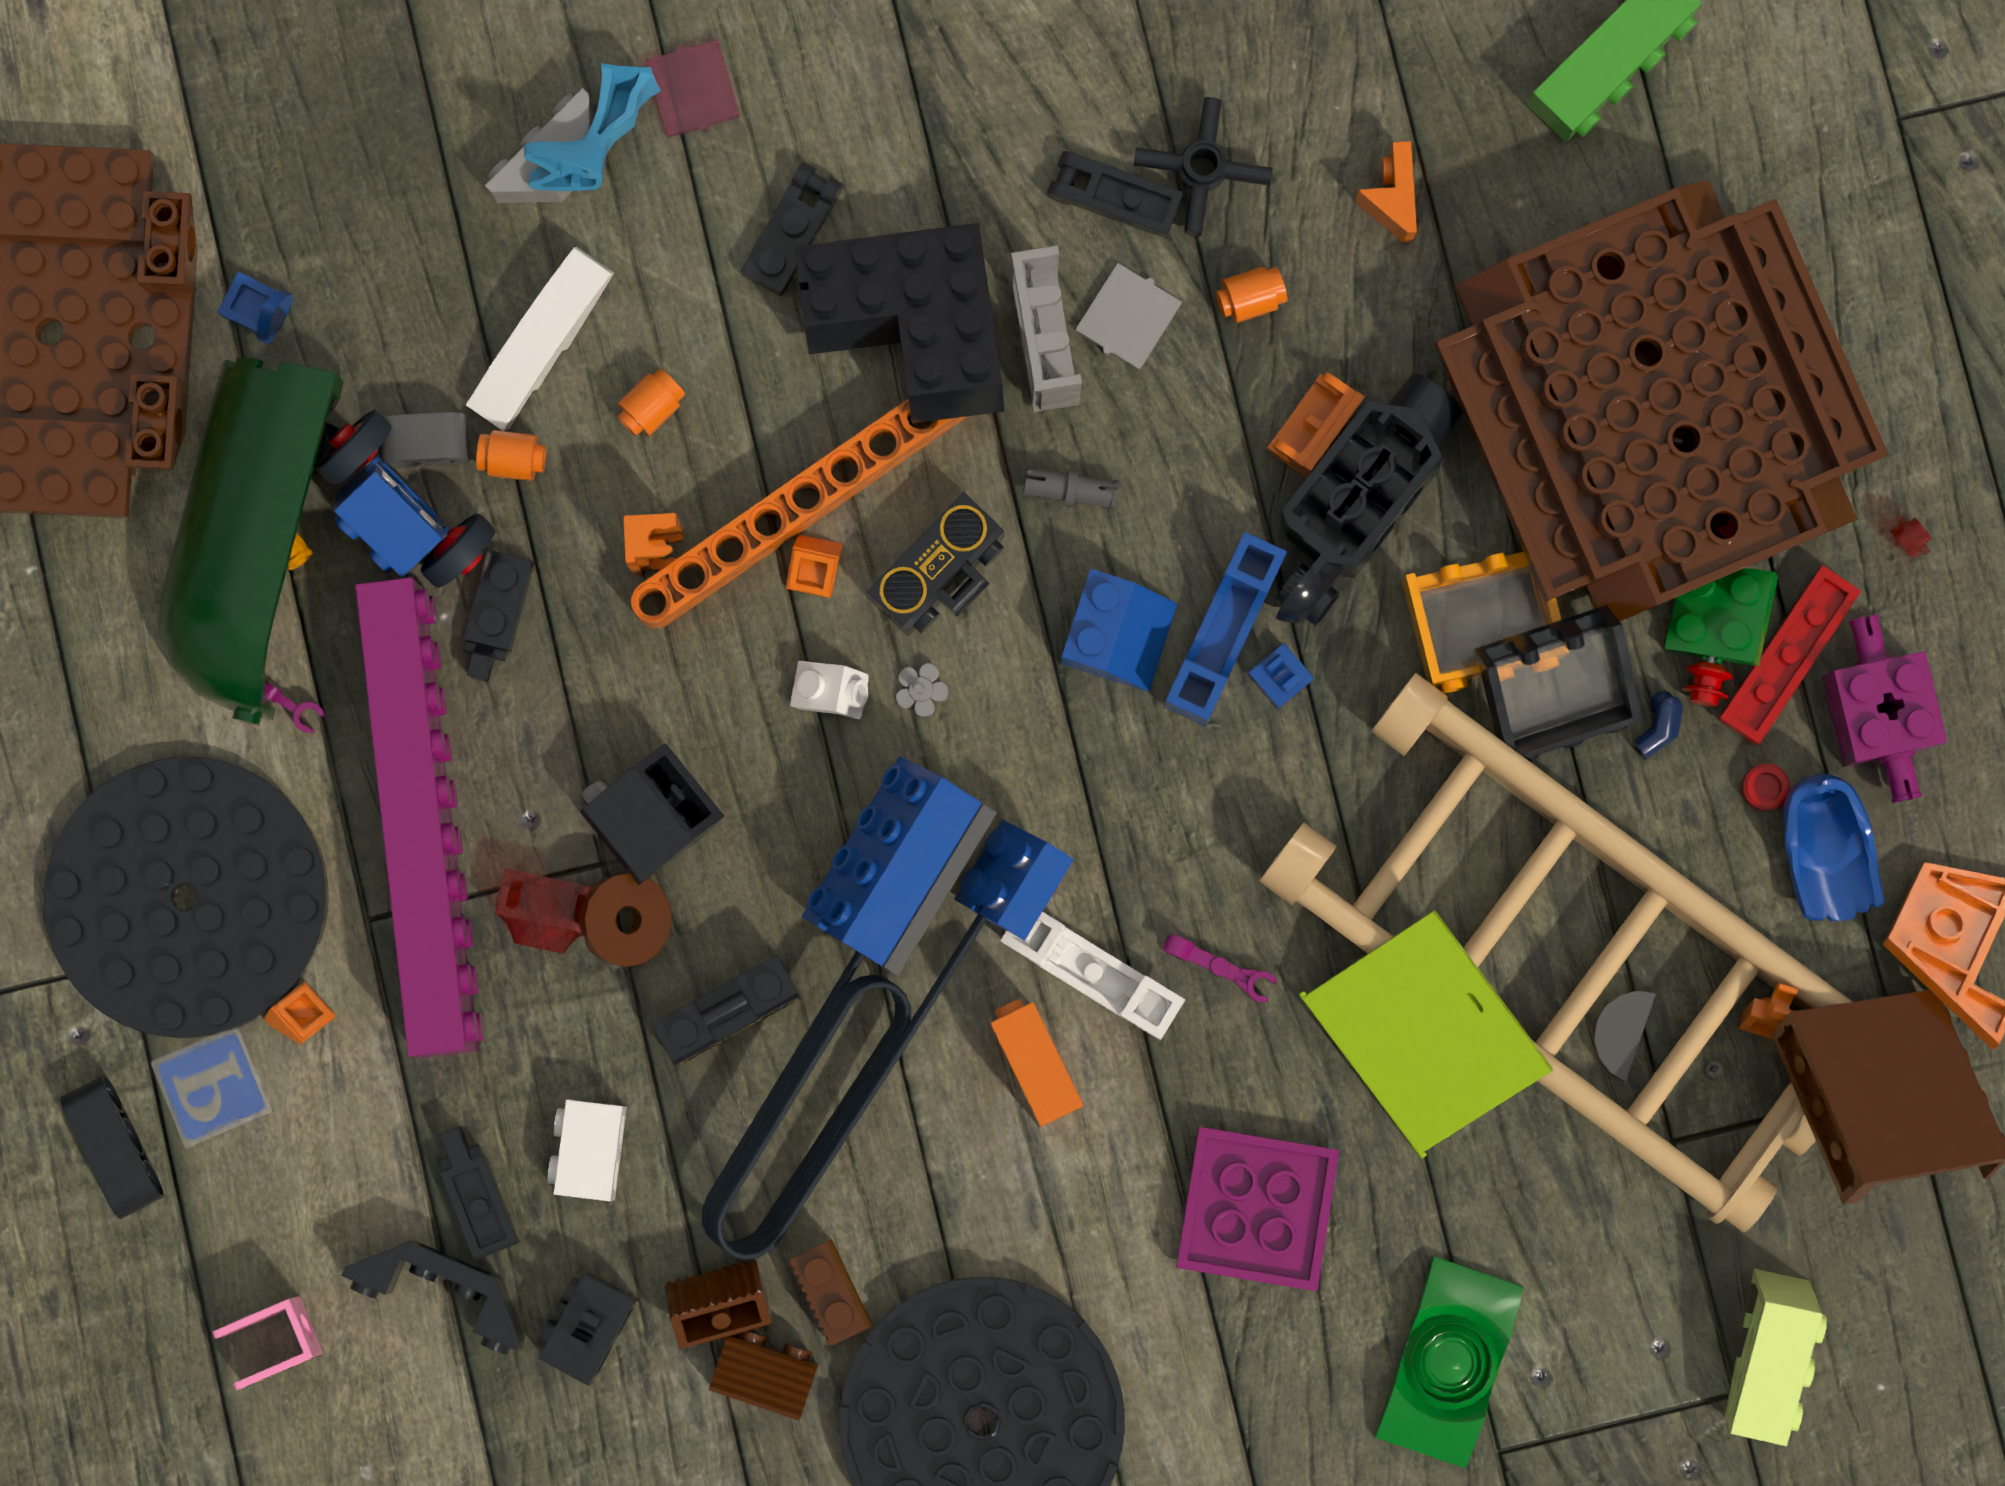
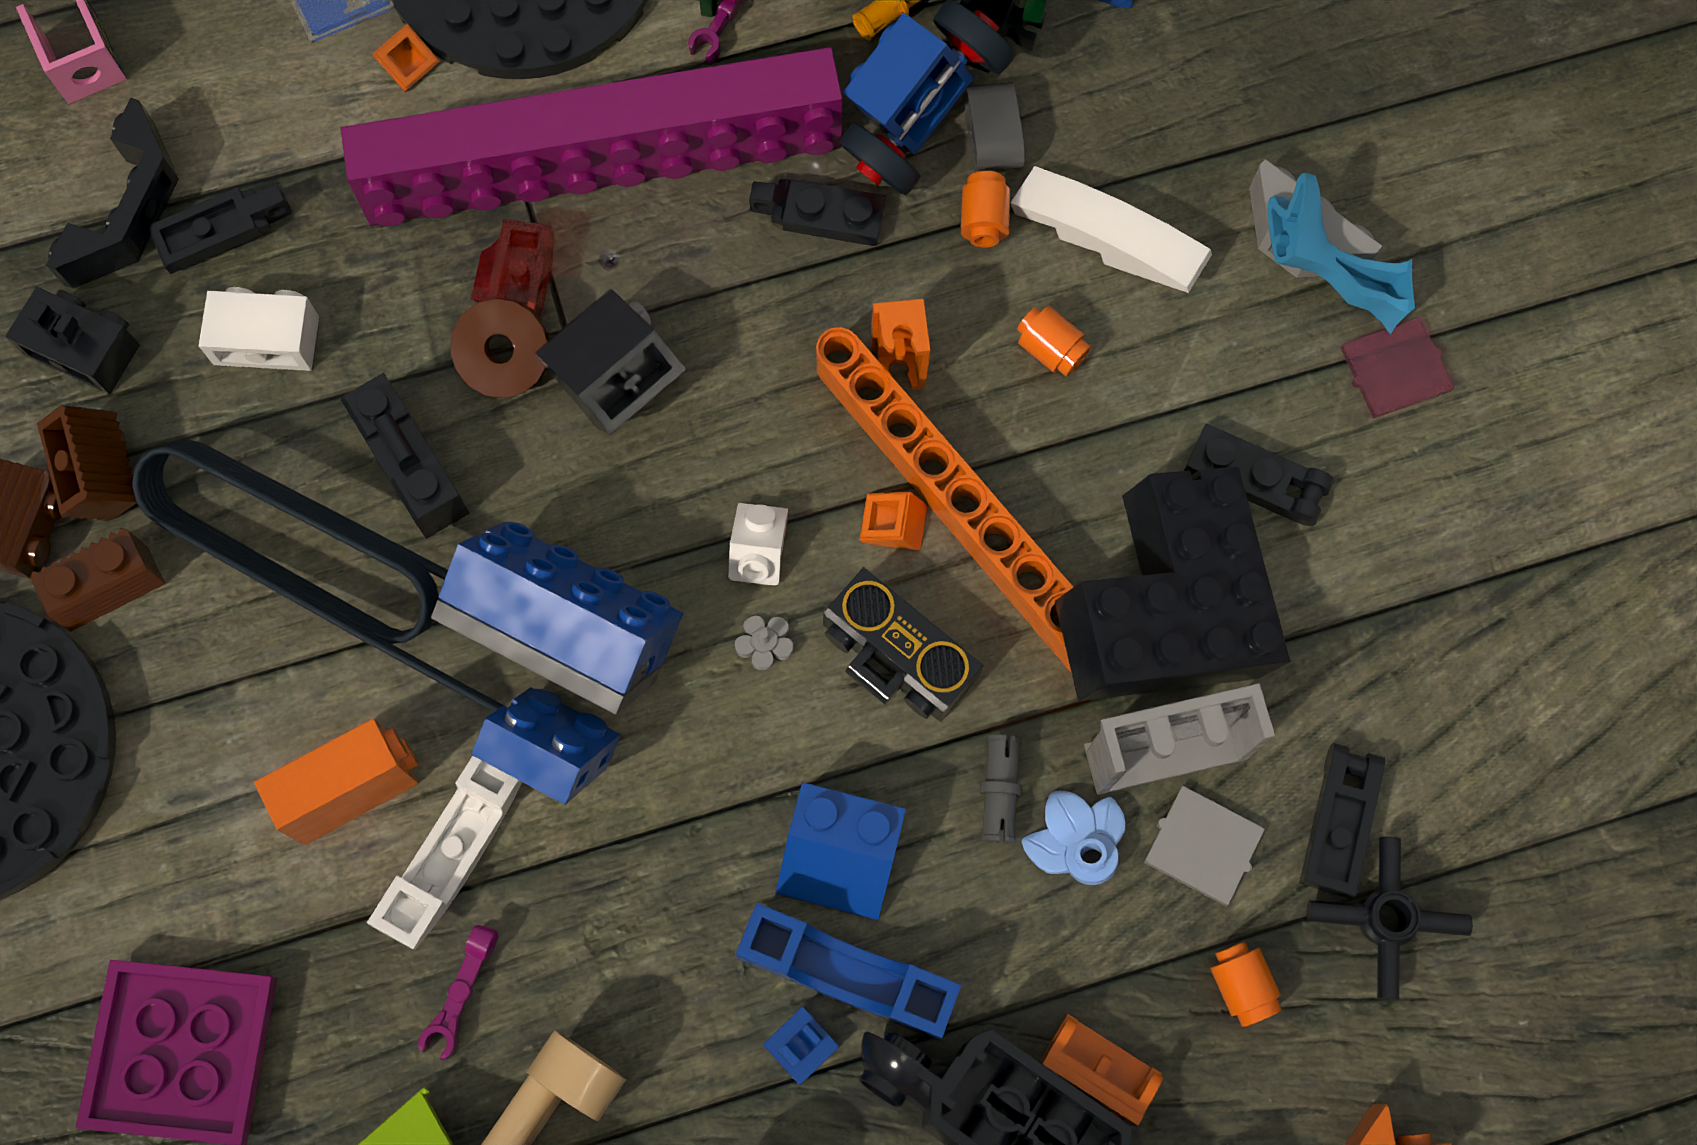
camera: 85 degrees right, 10 degrees down
none -> light blue plate [1022,791,1125,885]

